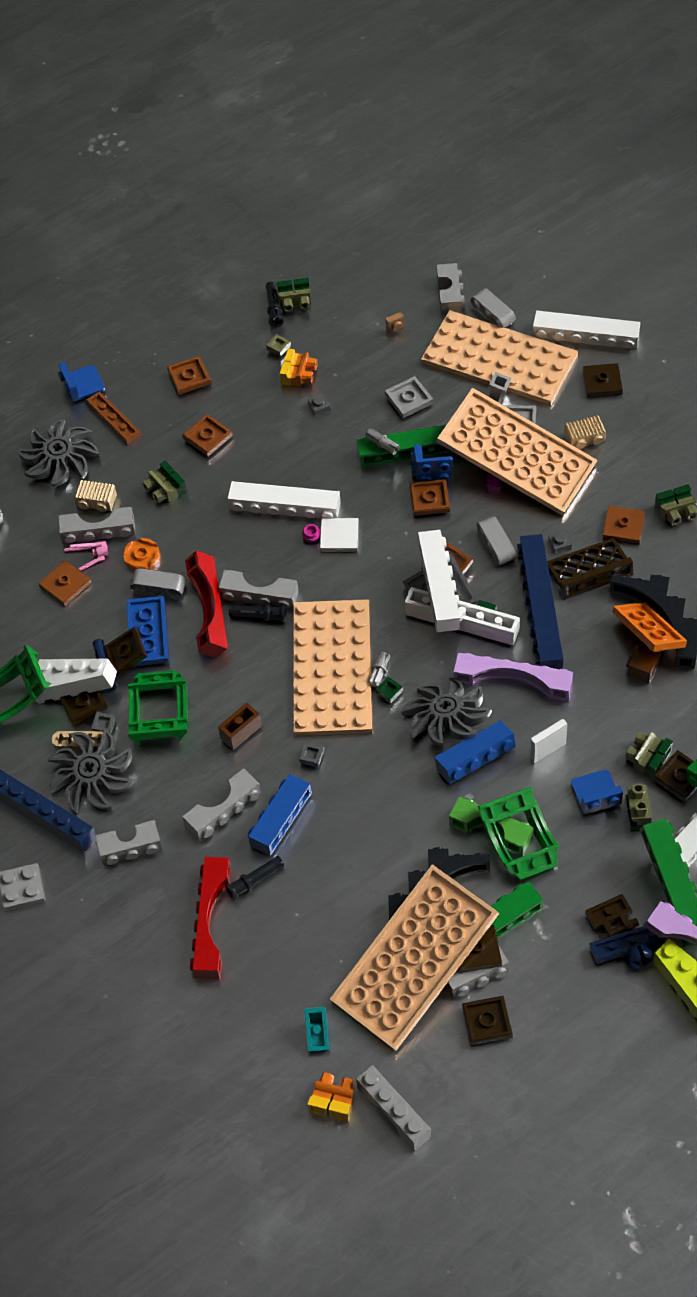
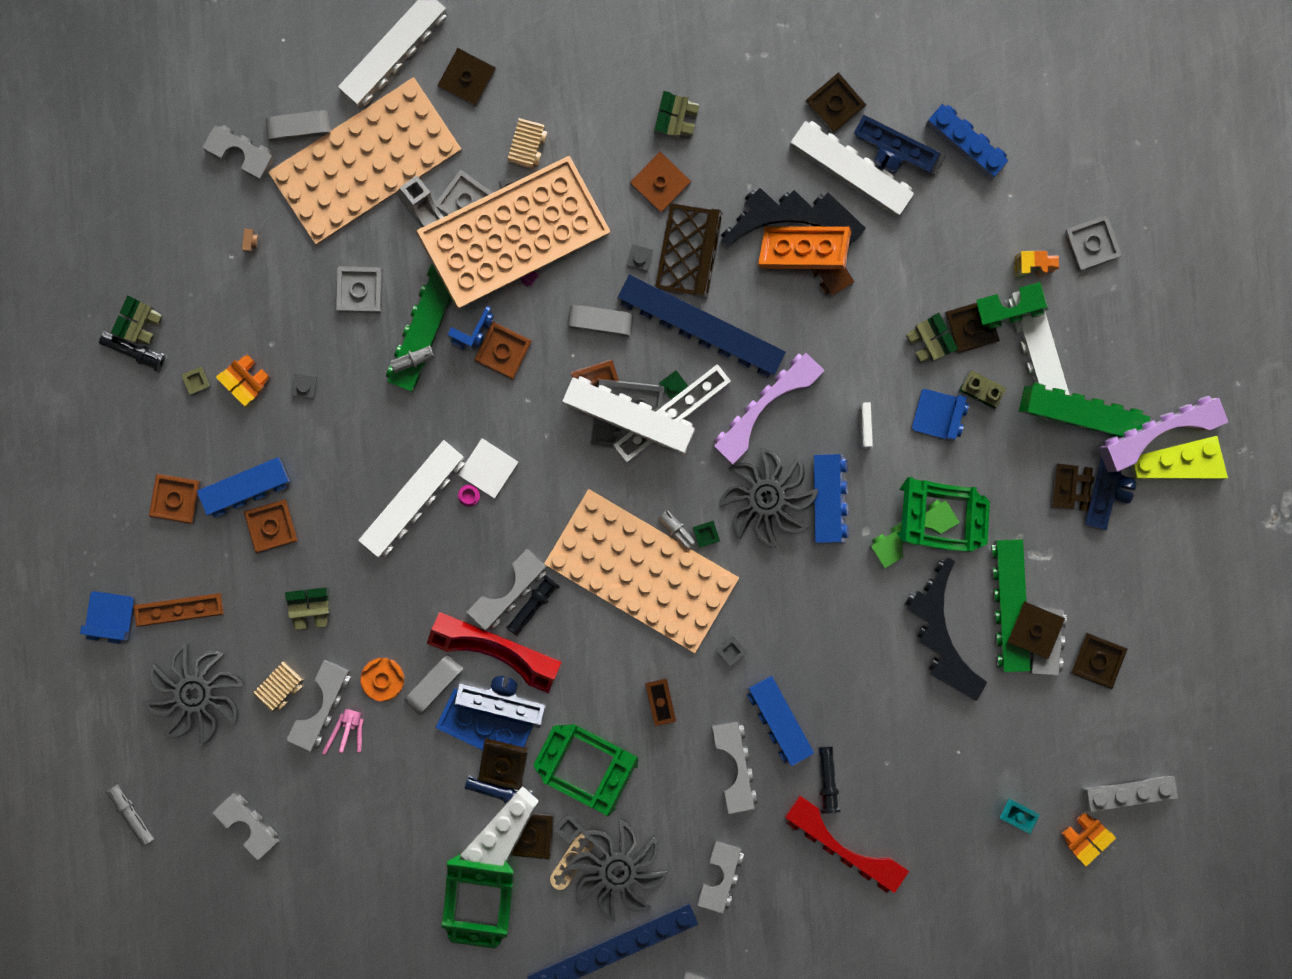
camera: 65 degrees left, 30 degrees up
dark orange plate [38,560,92,606] -> none
light nougat plate [330,865,499,1051] -> none
none -> blue brick [197,457,291,518]
none -> plate [454,676,545,728]

